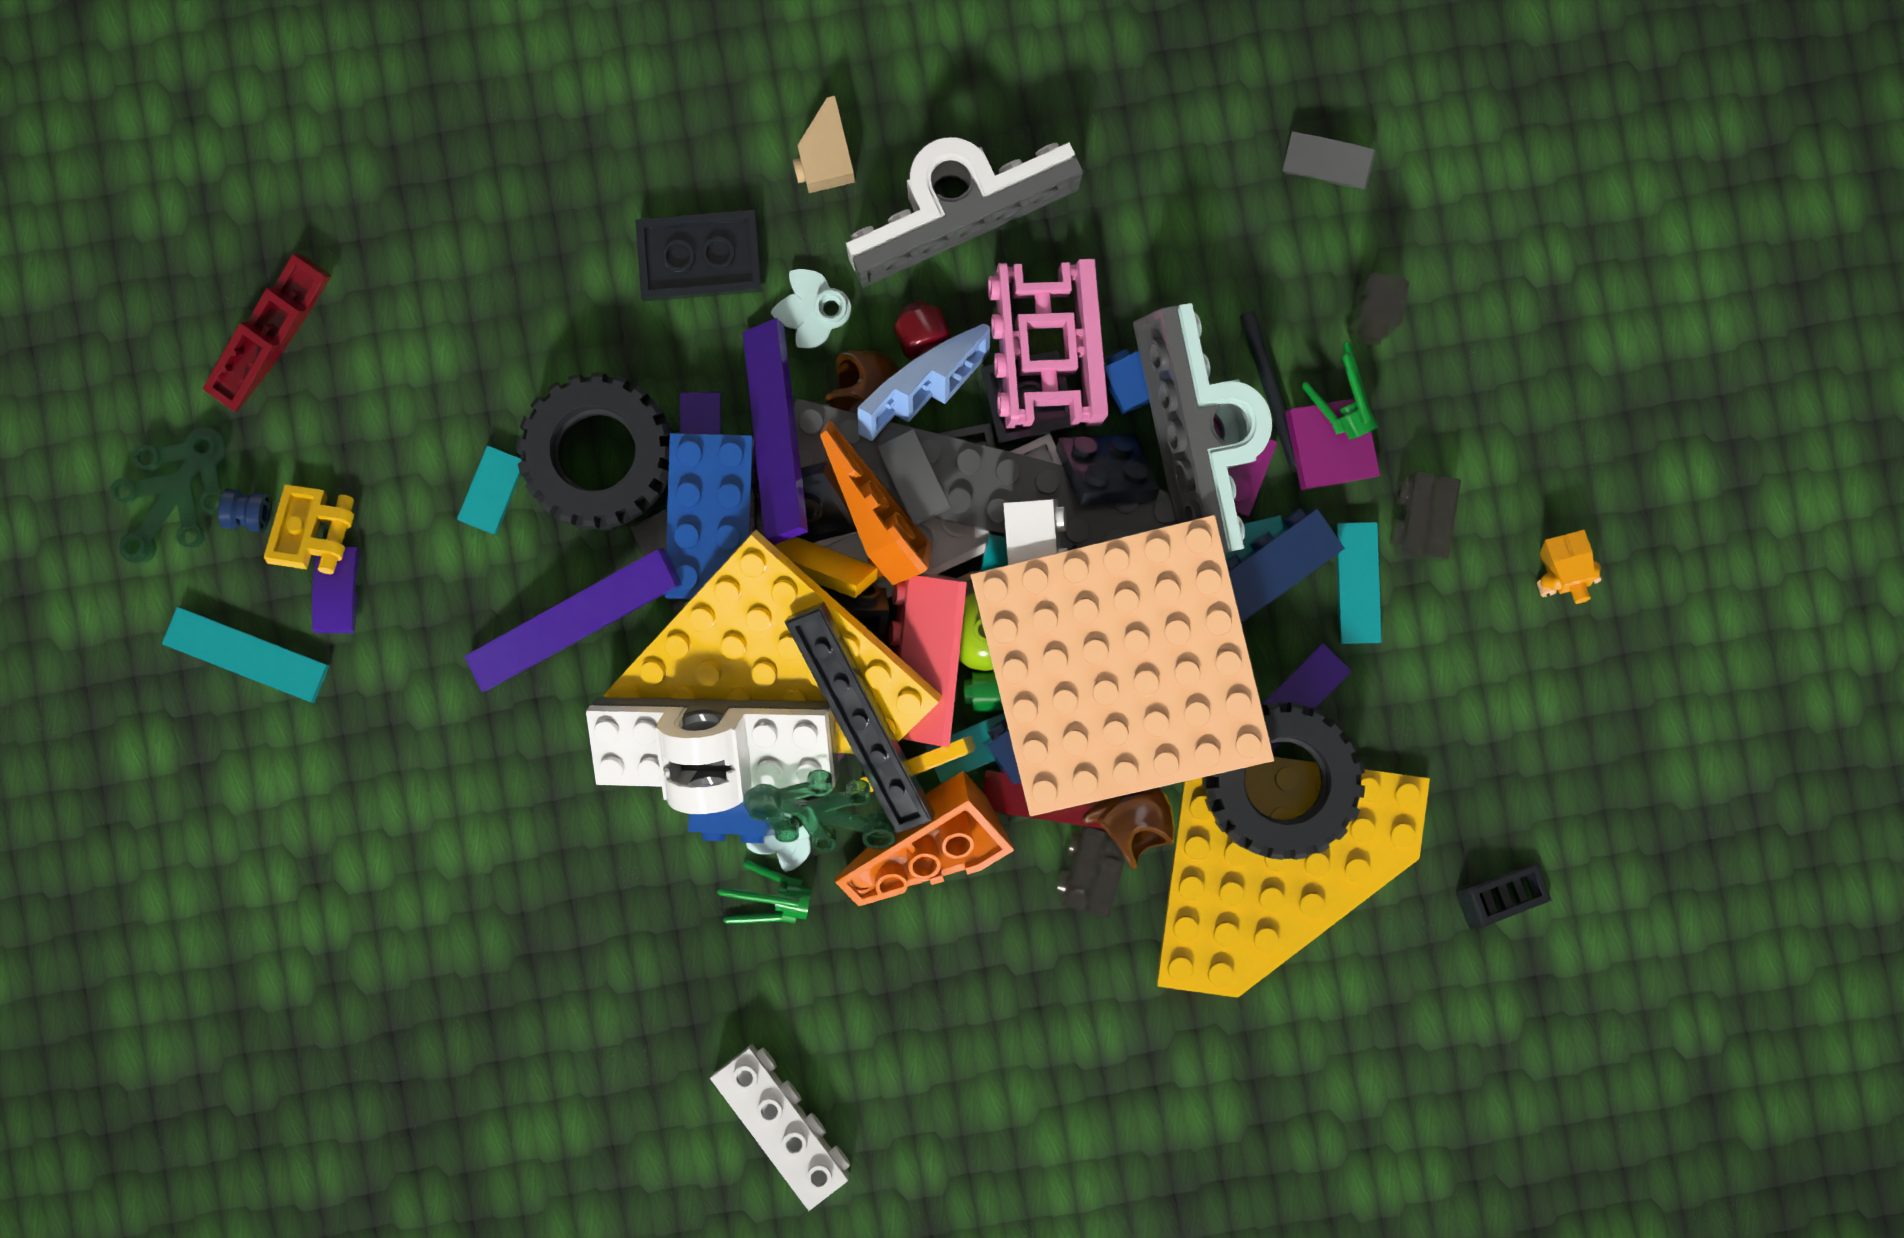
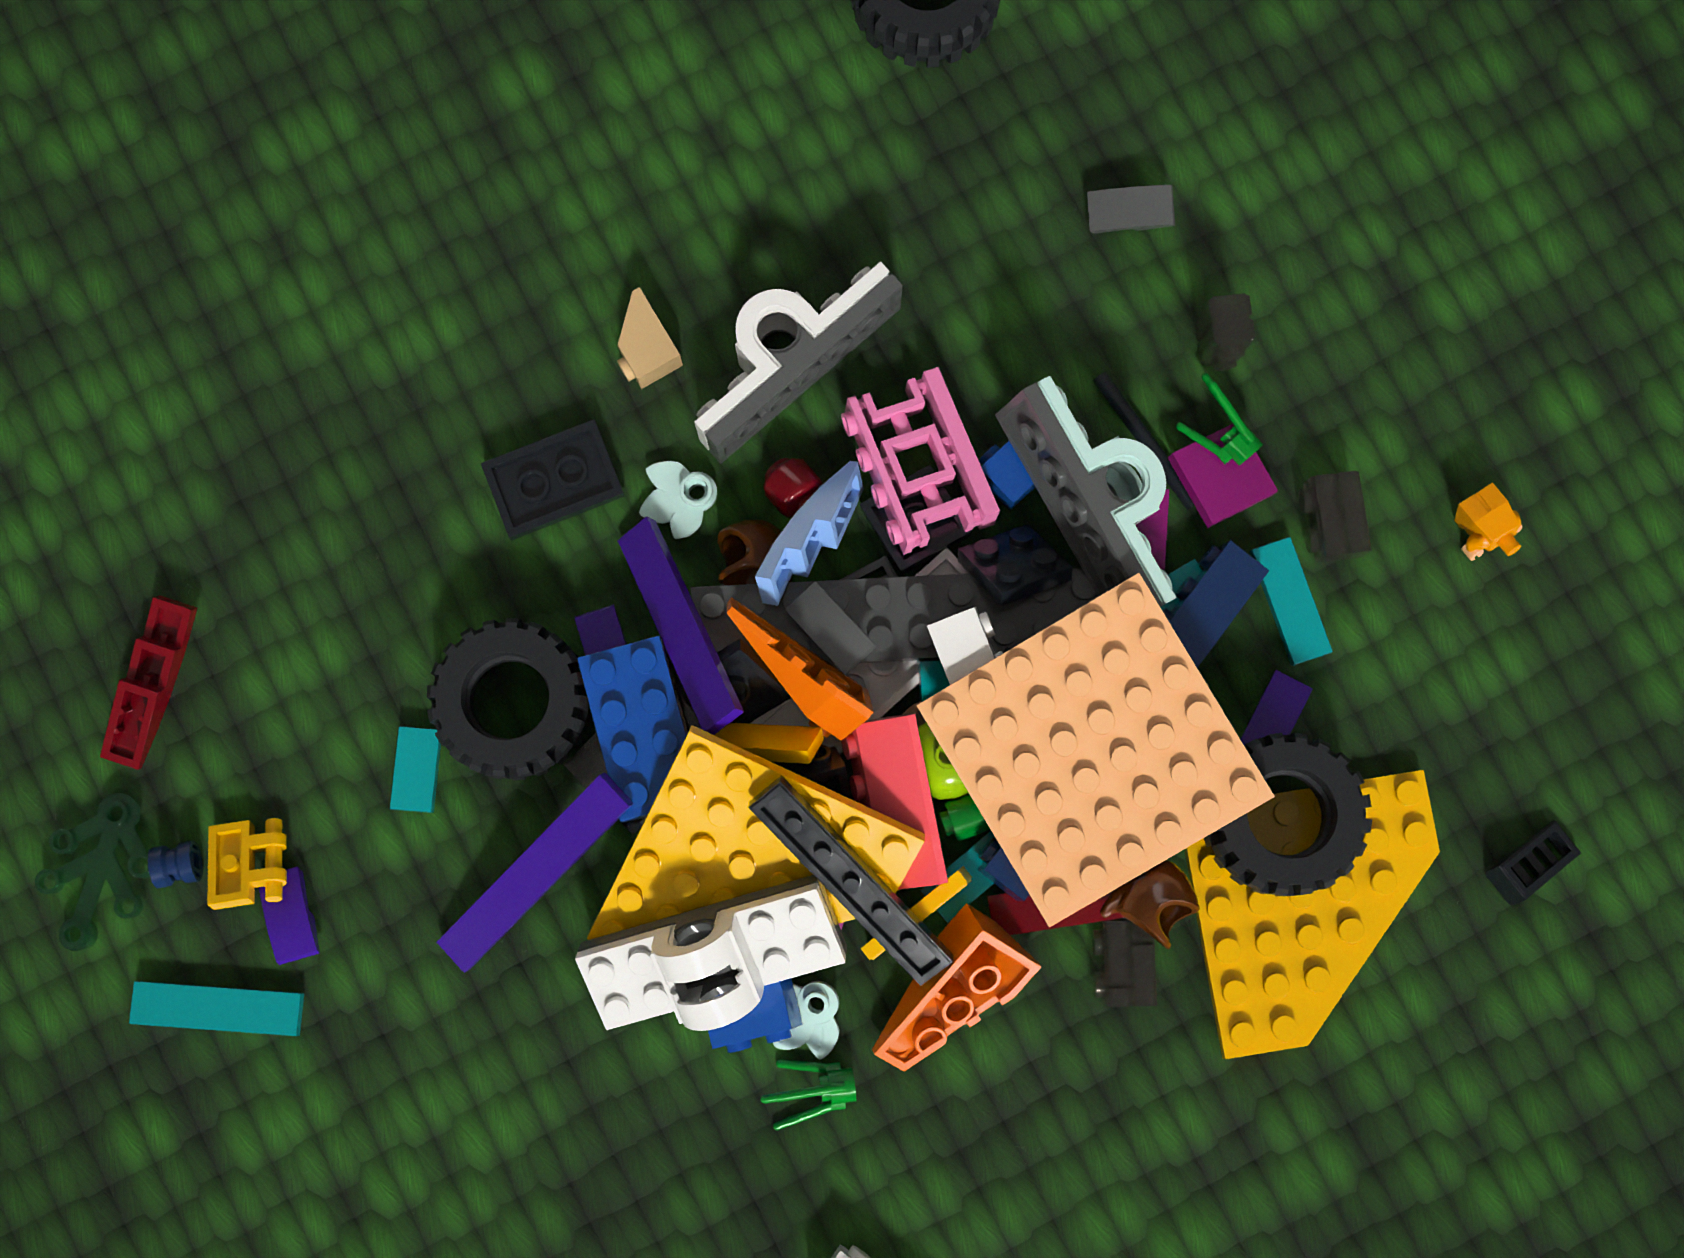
camera: 15 degrees left, 5 degrees down
clear green plant [744,769,895,852] -> none

